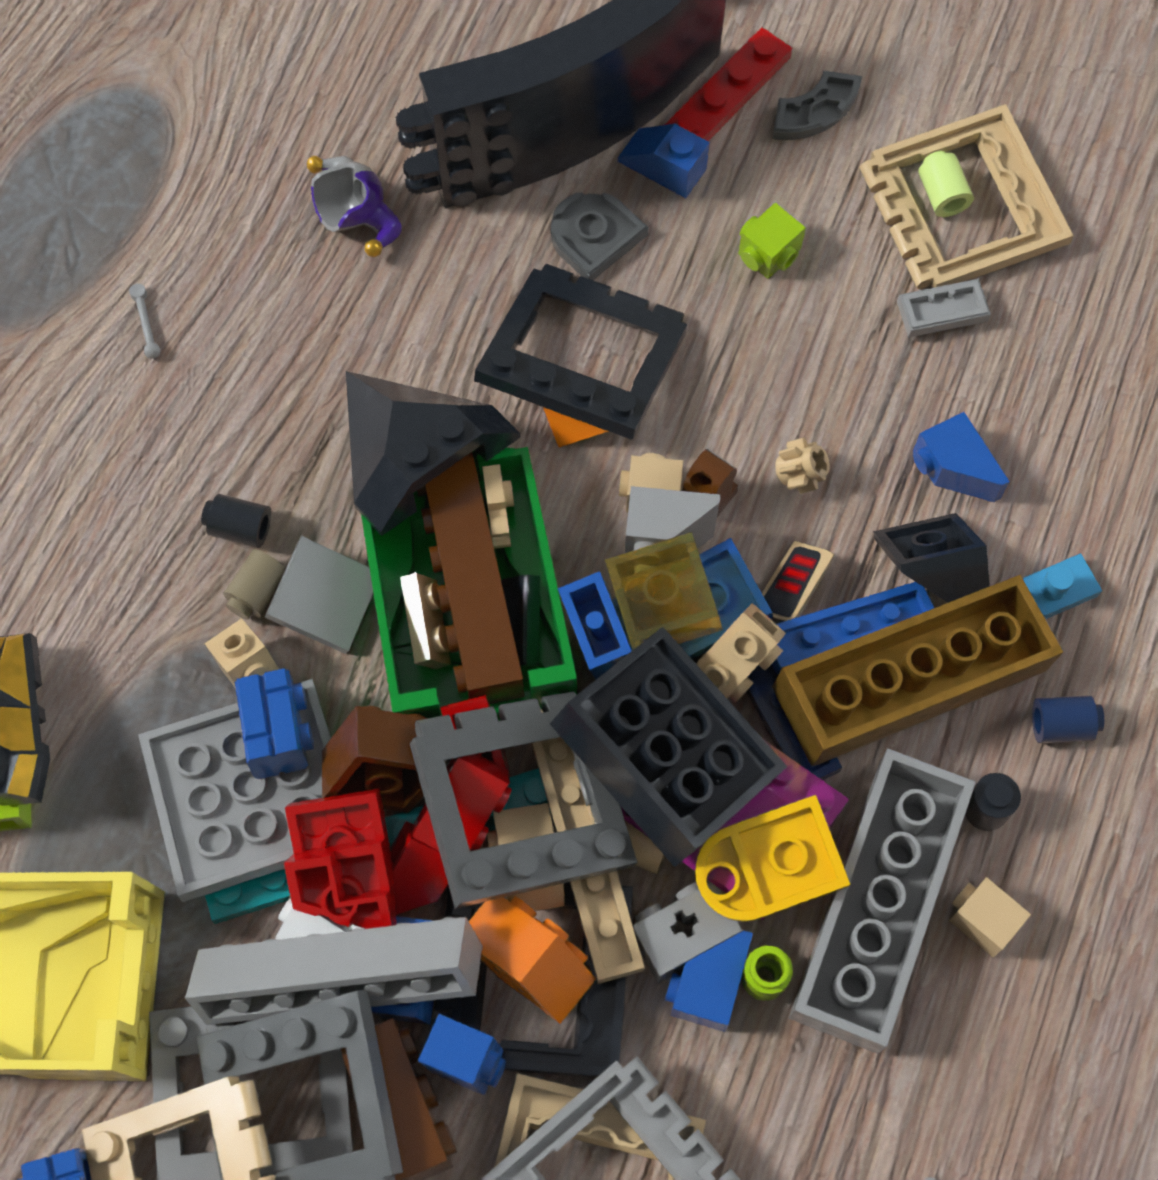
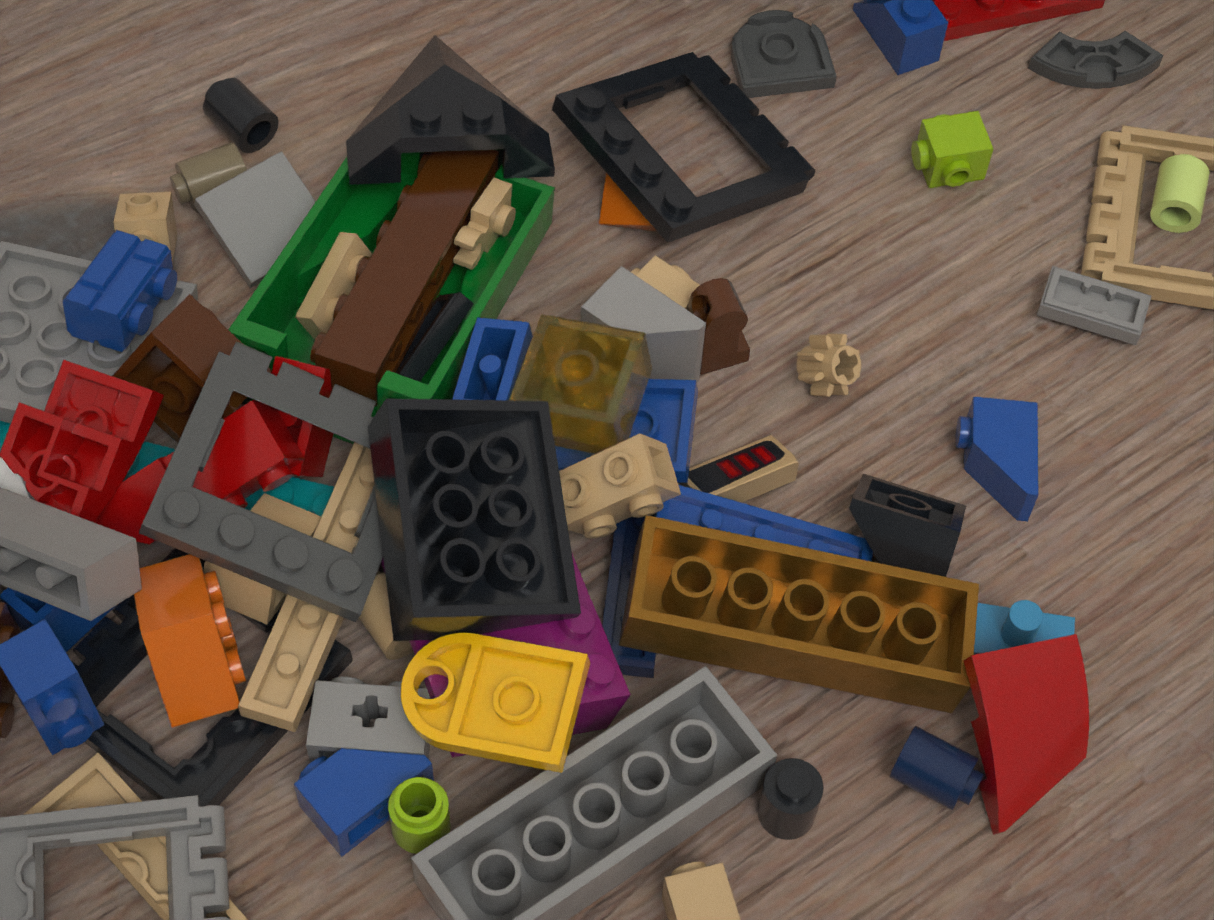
camera: 30 degrees right, 10 degrees down
none -> red slope [963,634,1089,835]

